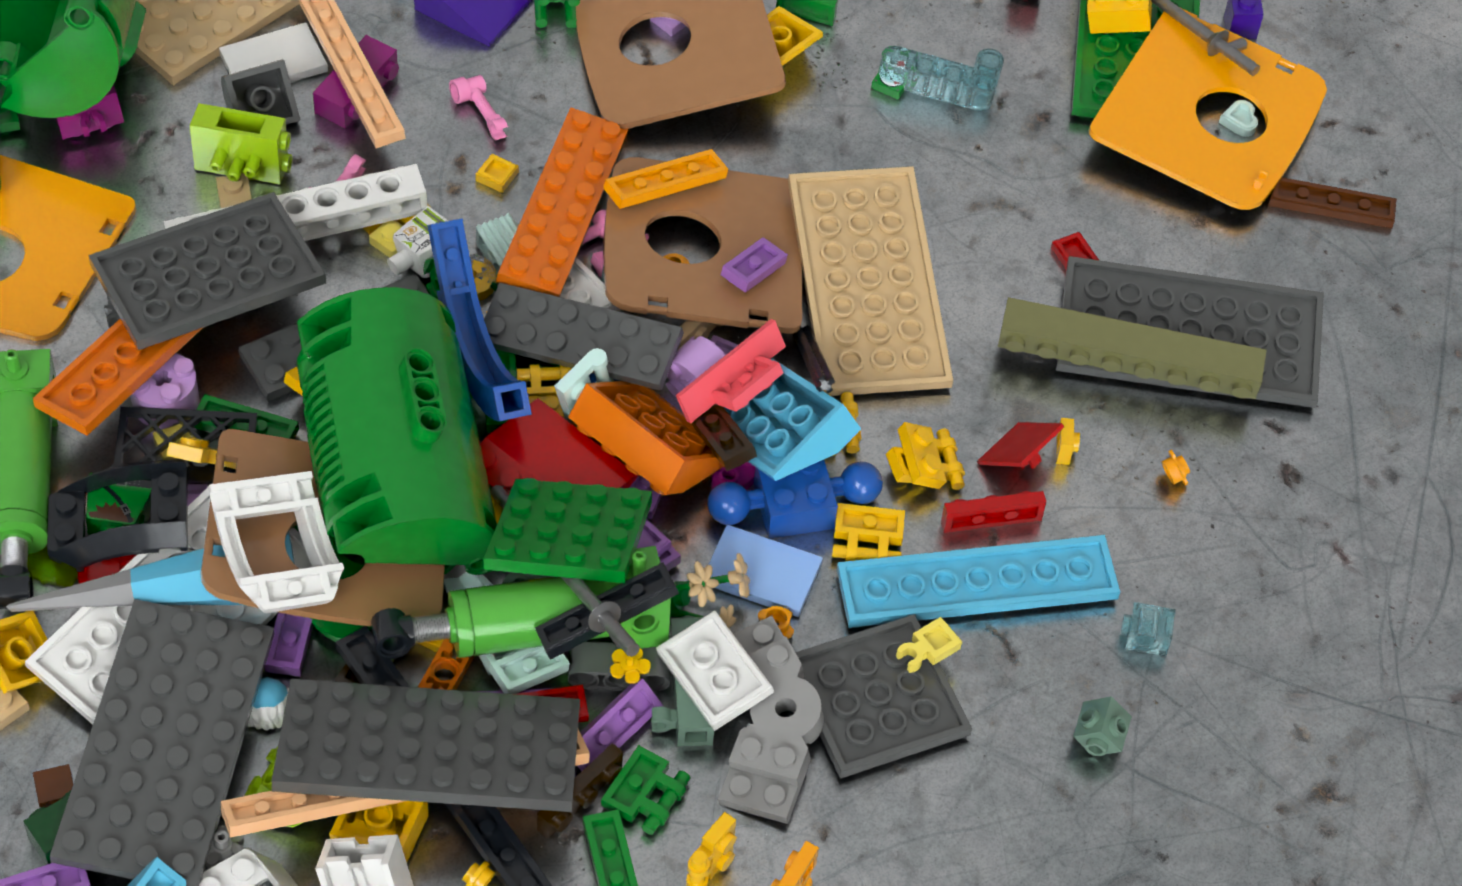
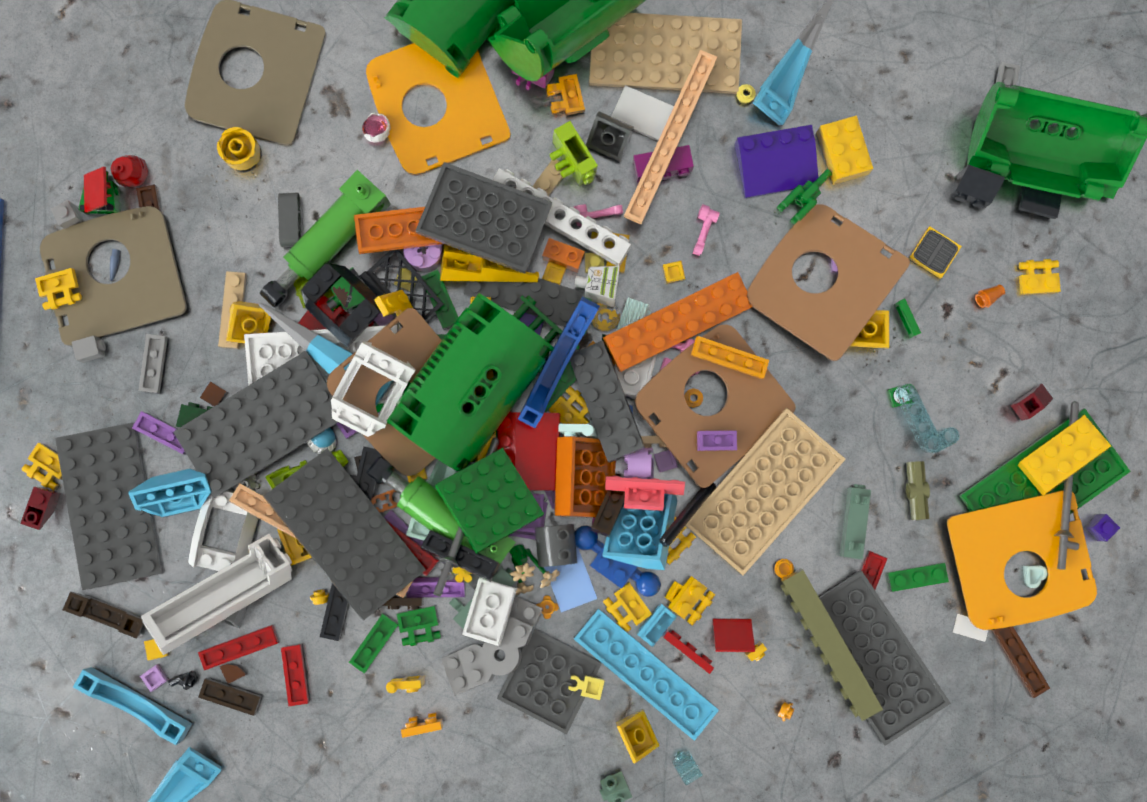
camera: 50 degrees right, 30 degrees up
none -> yellow wedge [440,244,539,282]
none -> dark grey brick [535,524,577,567]
none -> orange brick [542,238,585,273]
none -> yellow tile [542,261,566,285]
none -> light orange plate [546,74,585,116]
none -> yellow slope [616,710,660,763]
none -> medium azure hinge [636,603,677,647]
none -> light orange plate [774,559,794,578]
none -> sand green brick [840,484,871,560]
none -> green plate [886,563,949,592]
none -> olive piece [906,461,930,520]
none -> white sticker [953,614,988,642]

